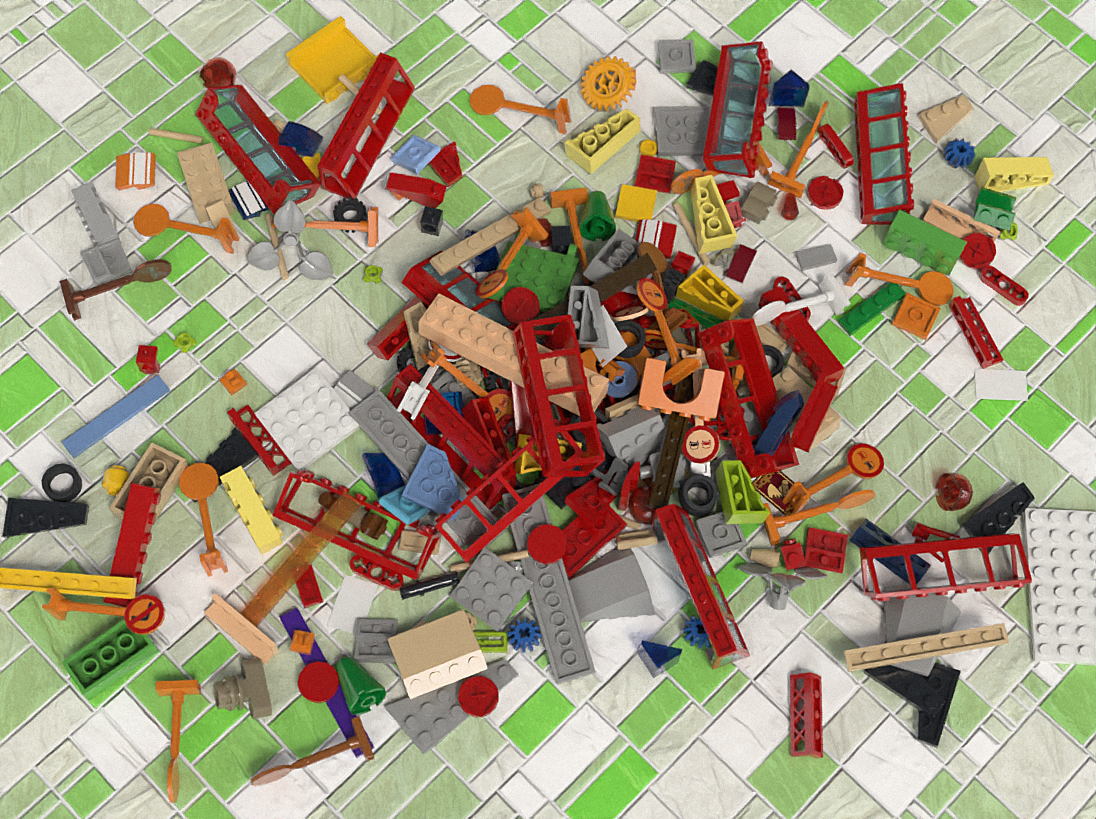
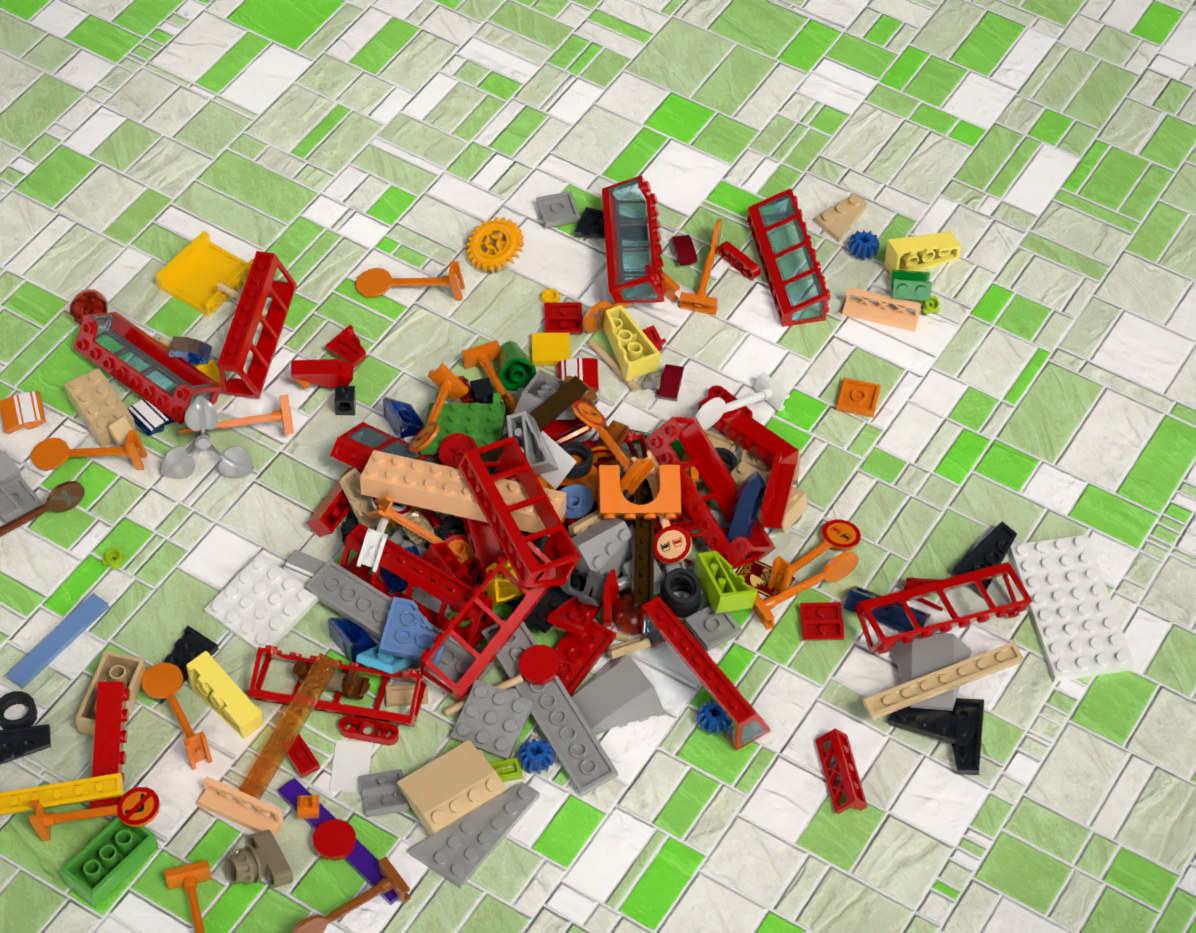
camera: 10 degrees left, 15 degrees down
yellow head [102,465,130,496] -> none
red bracket [136,345,160,374] -> none
tan bar [149,128,204,144] -> none
orange tile [219,369,247,396] -> none
red fence [227,405,292,476] -> none
tan bar [265,214,289,280] -> none
black tyre [333,197,367,233] -> none
green cone [336,657,387,715] -> none
lime plate [363,265,383,284] -> none
light blue tile [391,135,441,174] -> none
black pin [399,571,460,600] -> none
tan plate [430,197,551,276] -> none
red tile [458,676,499,718] -> none
tan plate [531,182,544,199] -> none
light yellow wedge [564,109,641,174] -> none
orange tile [599,359,626,382] -> none
clear blue slope [638,640,682,678] -> none
light grey plate [655,106,709,156] -> none
black tyre [663,268,686,304] -> none
red bracket [670,251,696,279] -> none
yellow wedge [676,264,744,321] -> none
red panel [716,180,740,205] -> none
light grey plant [735,563,828,610] -> none
dark tan brick [741,181,778,224] -> none
tan cone [750,549,780,568] -> none
clear blue slope [769,69,810,107] -> none
clear red cone [781,193,799,221] -> none
red bracket [781,538,806,570] -> none
light grey tile [796,244,837,271] -> none
red tile [807,176,844,210] -> none
green plate [838,282,906,336] -> none
orange piece [845,253,954,306] -> none
bright green brick [883,210,967,276] -> none
clear red cylinder [935,472,973,511] -> none
red fence [949,296,1004,369] -> none
red tile [959,233,996,270] -> none
white sticker [974,368,1028,401] -> none
red beam [979,266,1029,306] -> none

